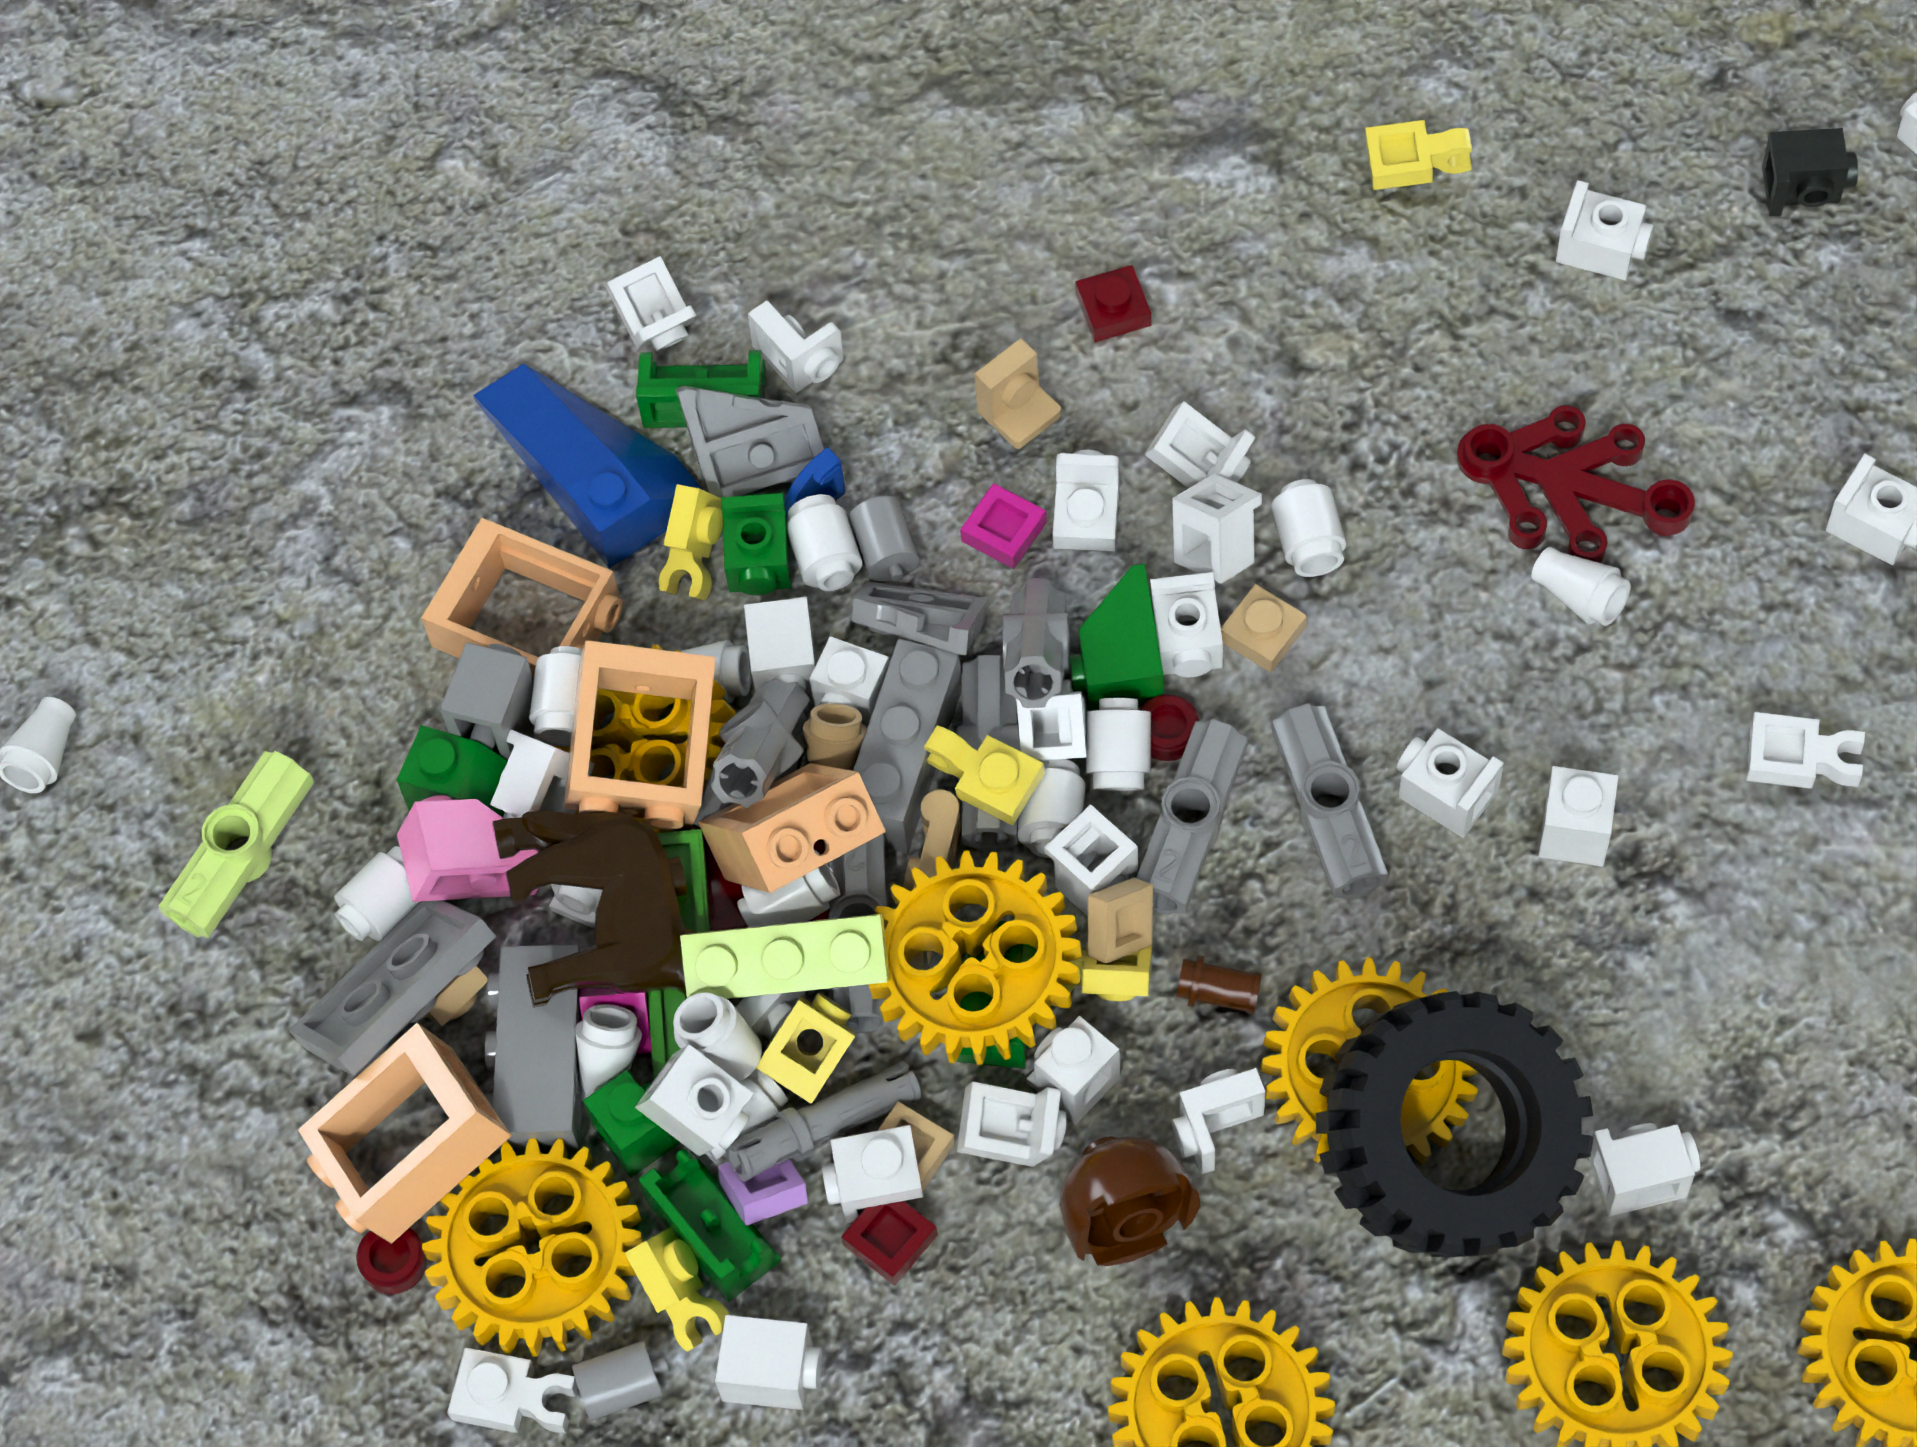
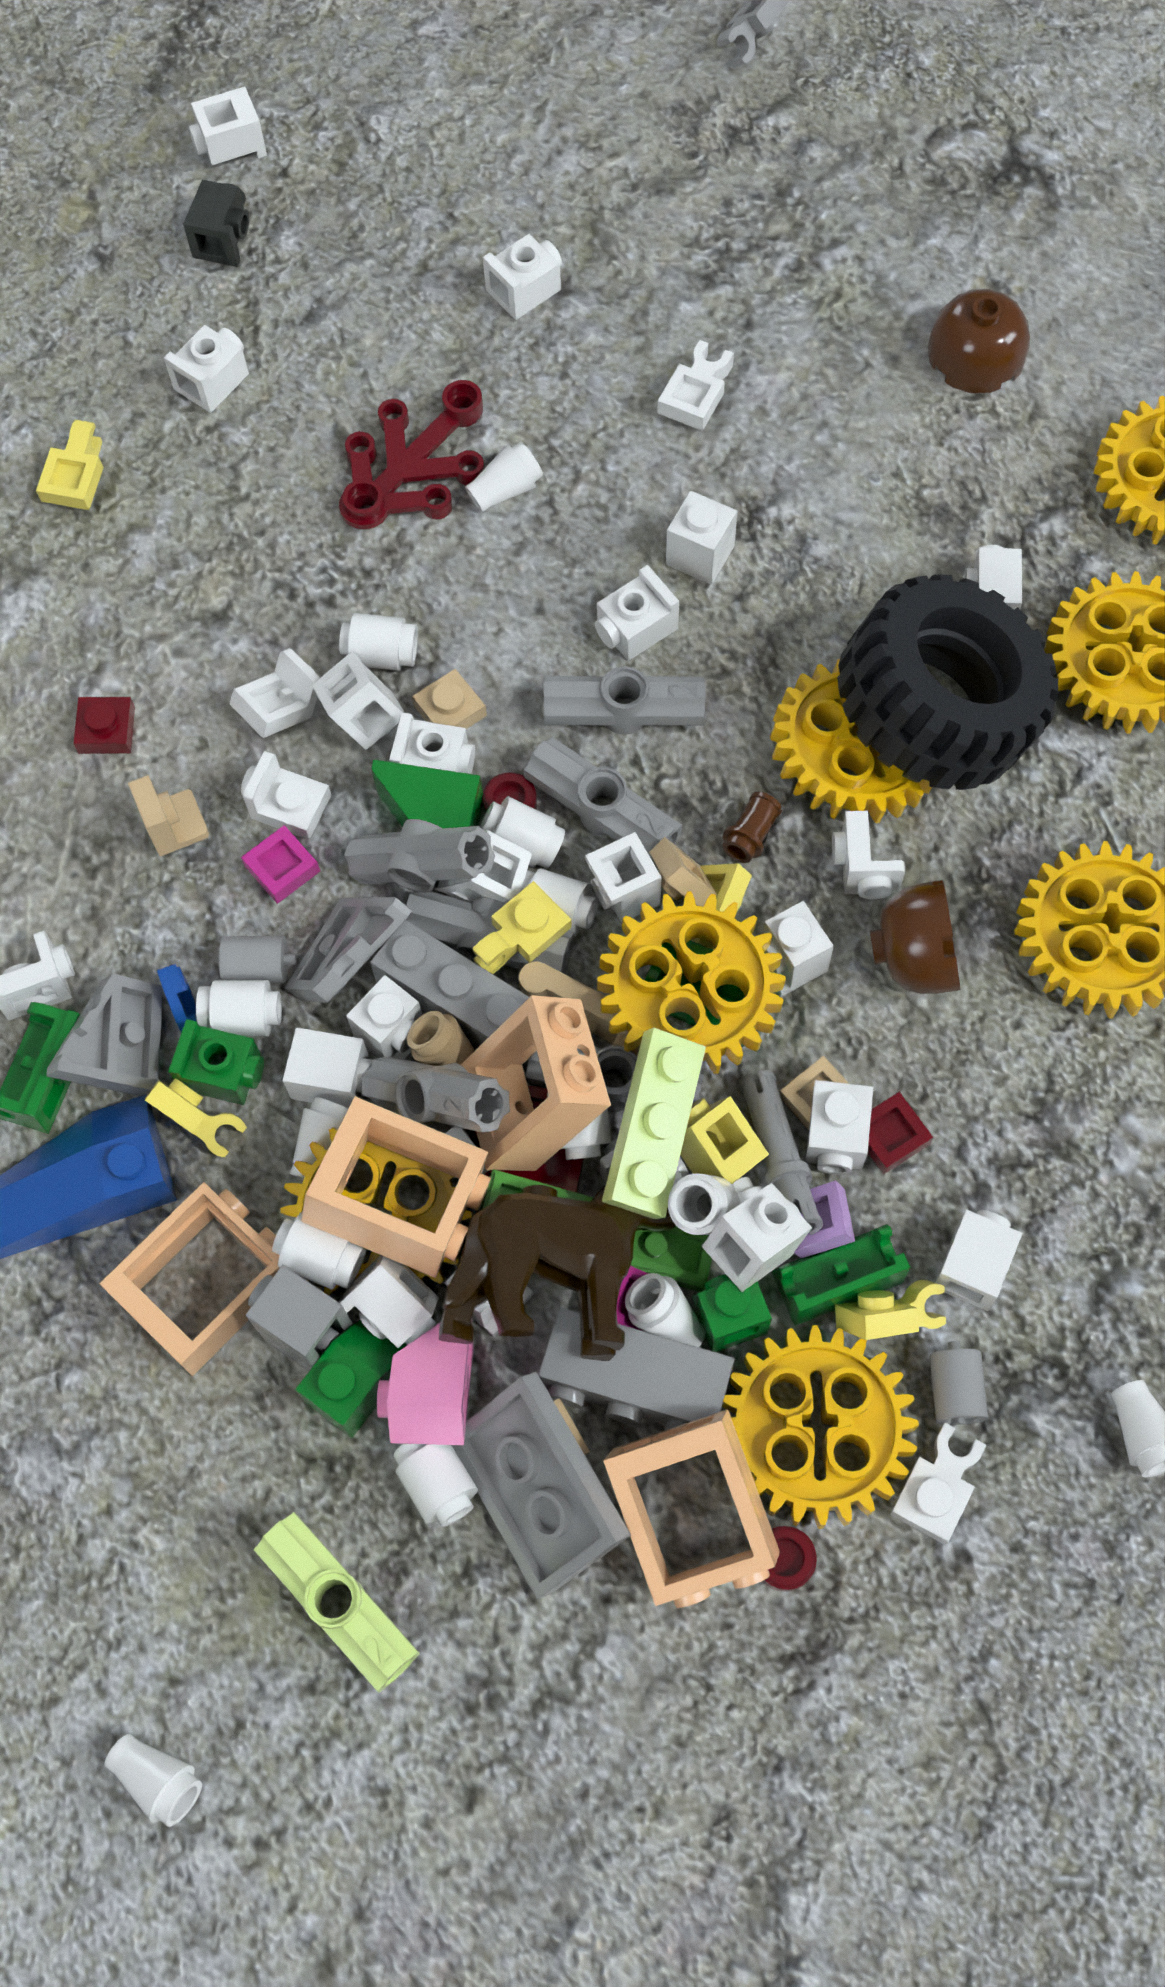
camera: 75 degrees left, 5 degrees up
white bracket [957,1082,1066,1167] -> none

